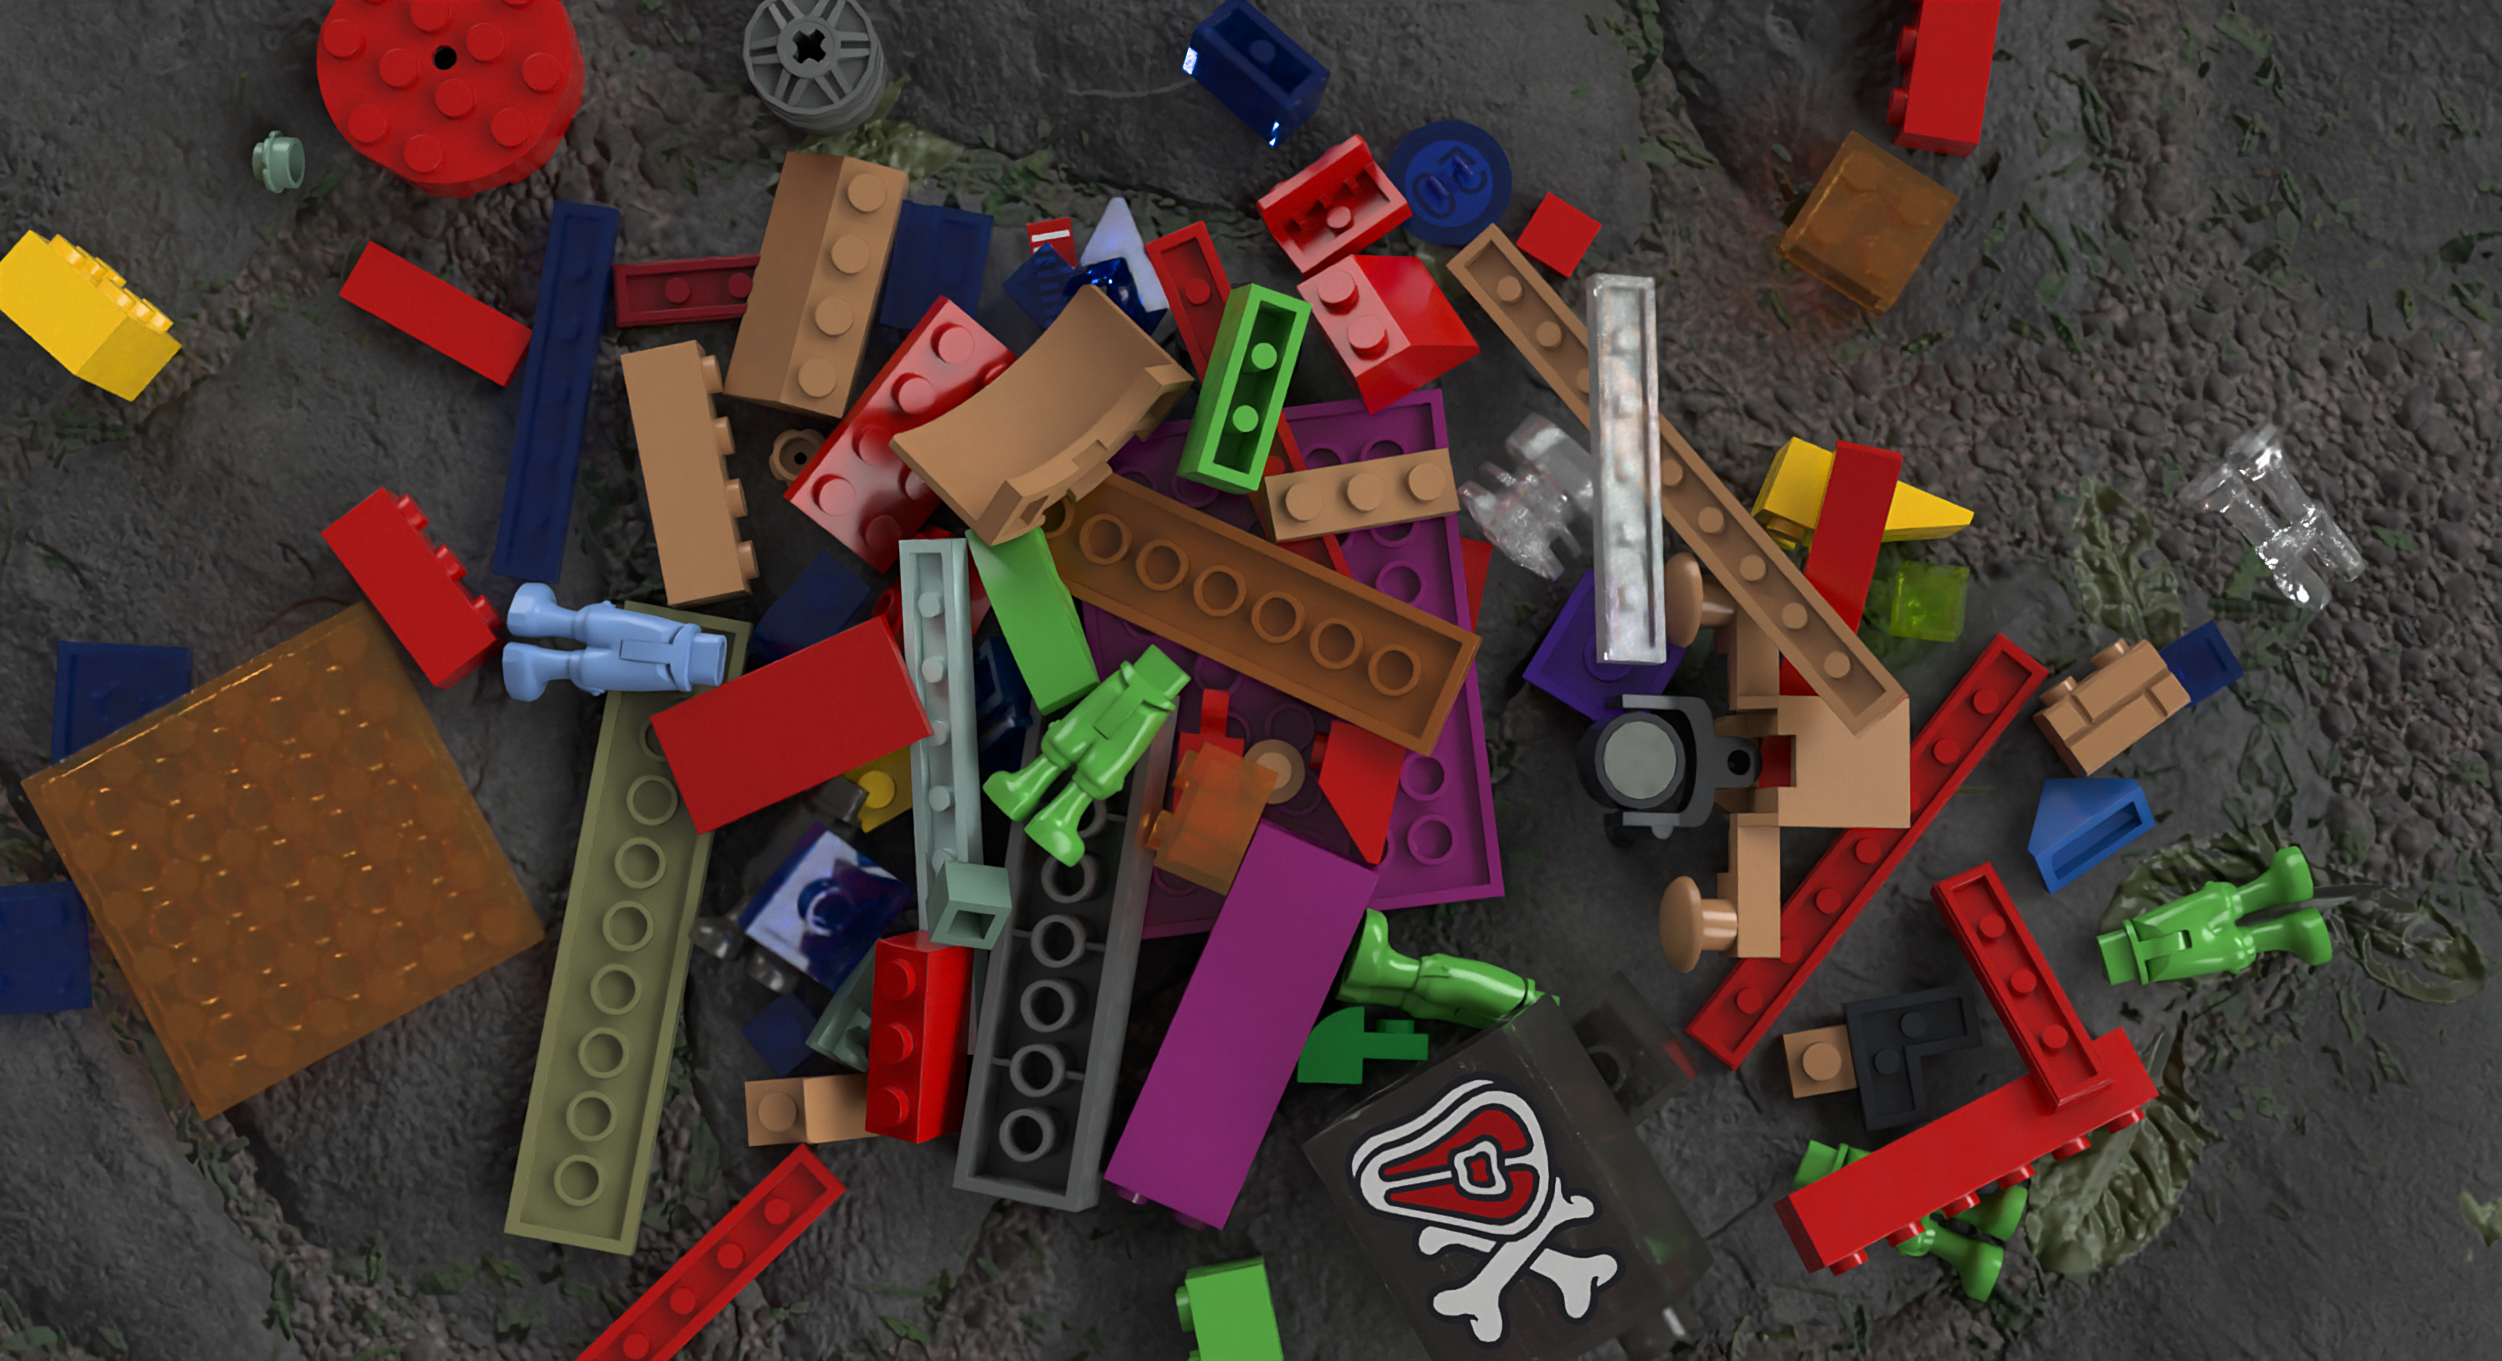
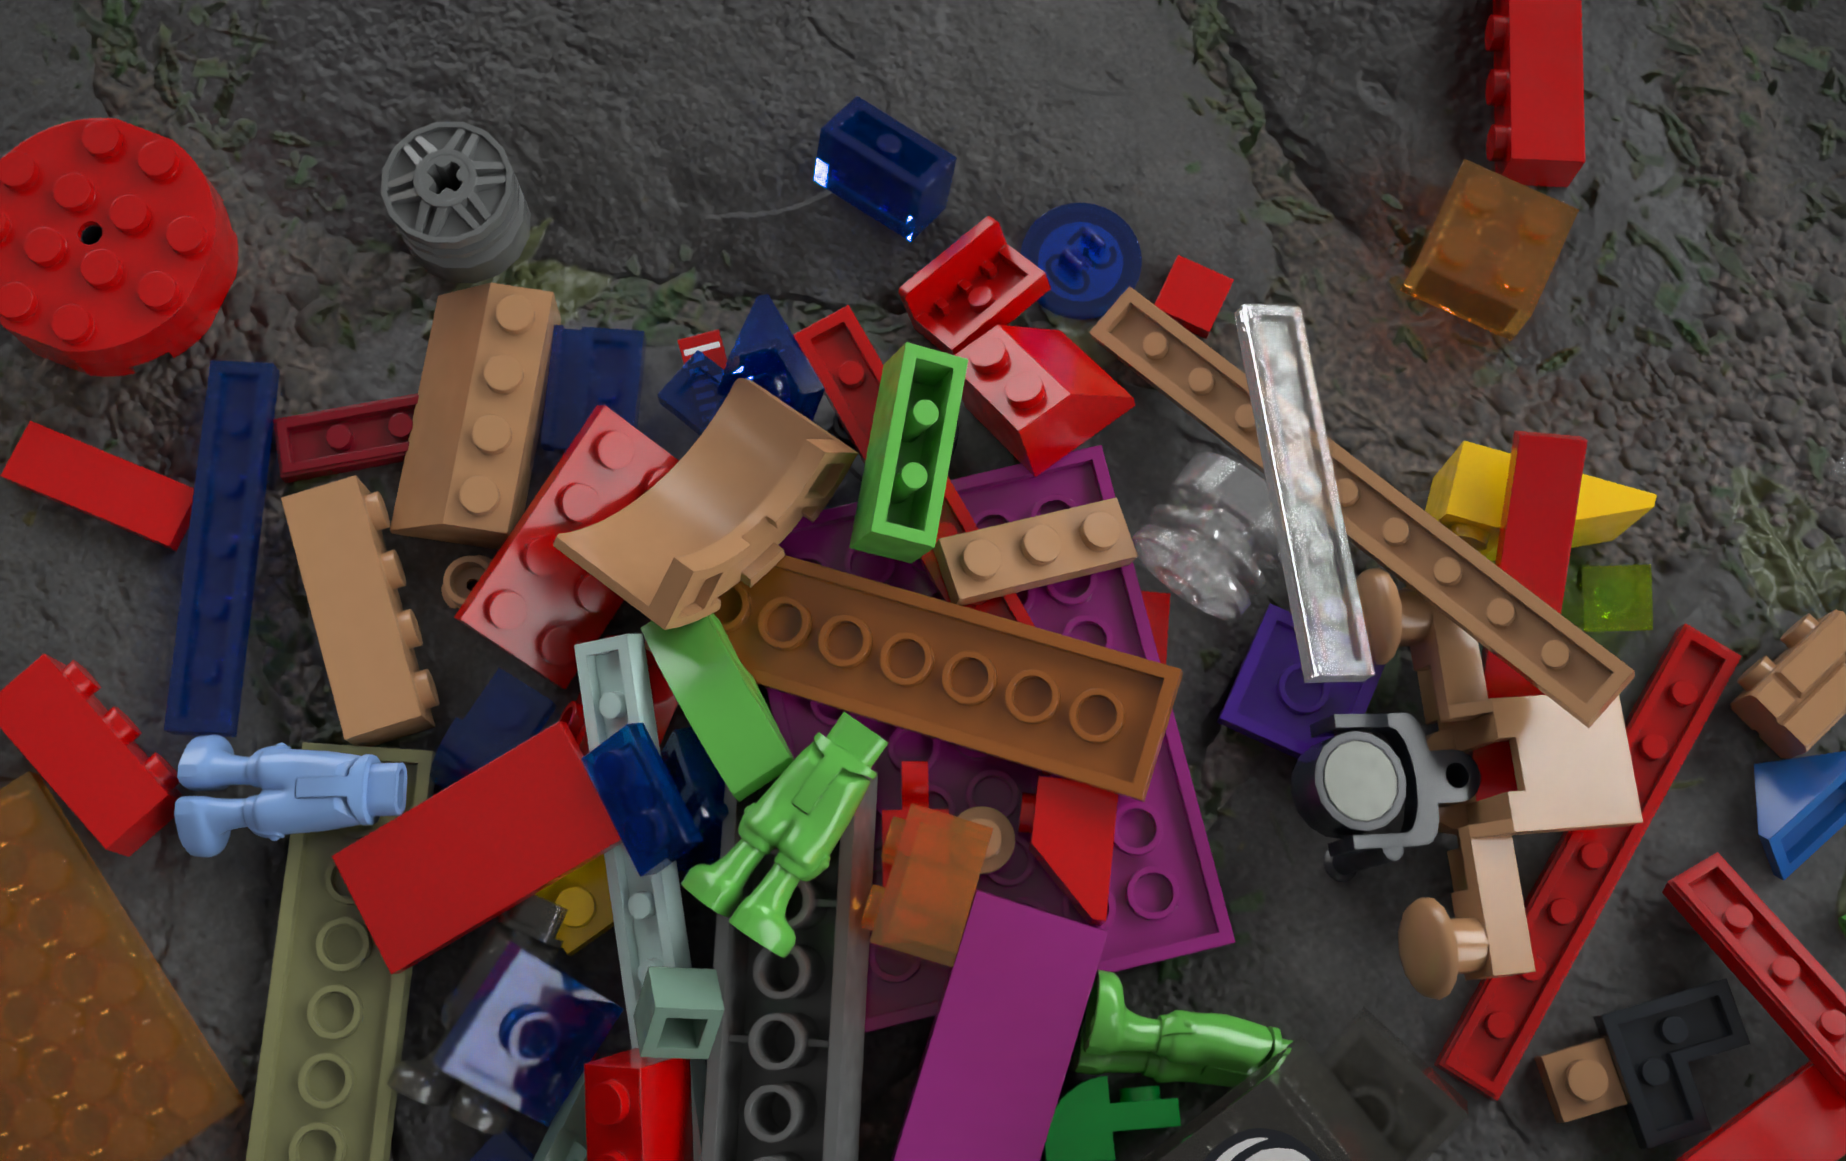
camera: 10 degrees left, 10 degrees down
none -> clear blue plate [581,722,703,877]

